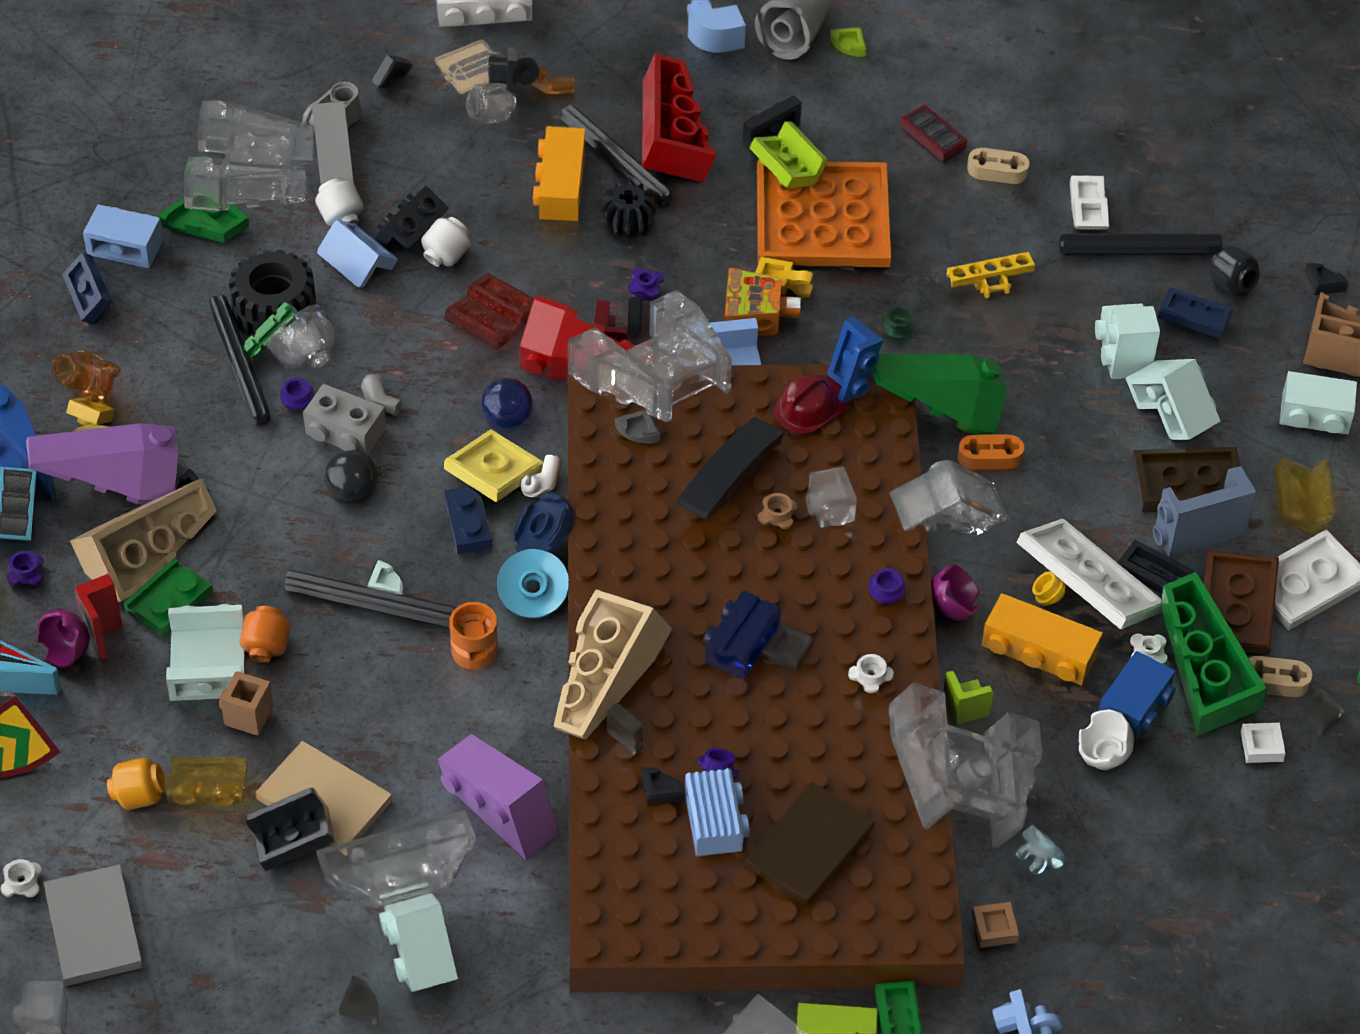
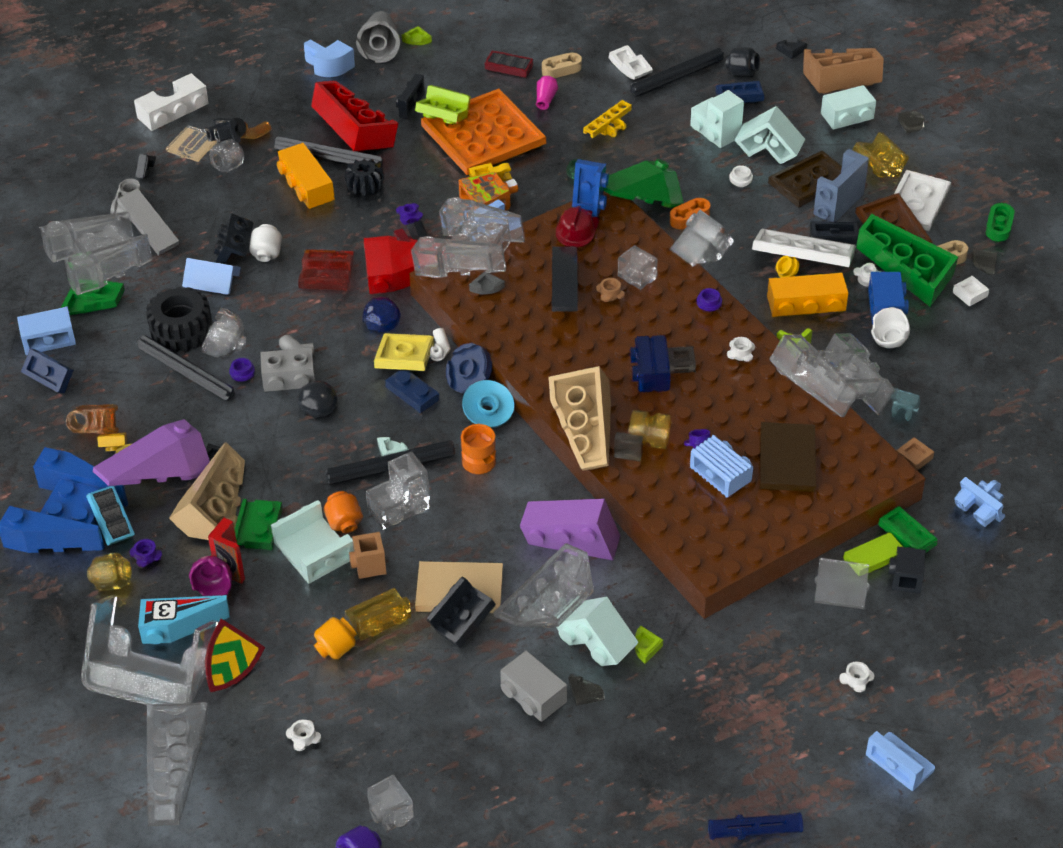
camera: 30 degrees left, 5 degrees down
light grey tile [43,864,143,987] -> none
green axle [244,302,298,358] -> none
white head [315,178,364,226] -> none
black tile [641,767,686,807] -> none
magenta hair [931,563,980,622] -> none
none -> clear brick [366,451,430,530]
none -> light grey brick [500,650,567,722]
none -> dark pink cone [536,76,559,110]
none -> clear yellow wheel [628,410,671,449]
none -> lime tile [634,626,663,664]
none -> white plate [729,166,753,187]

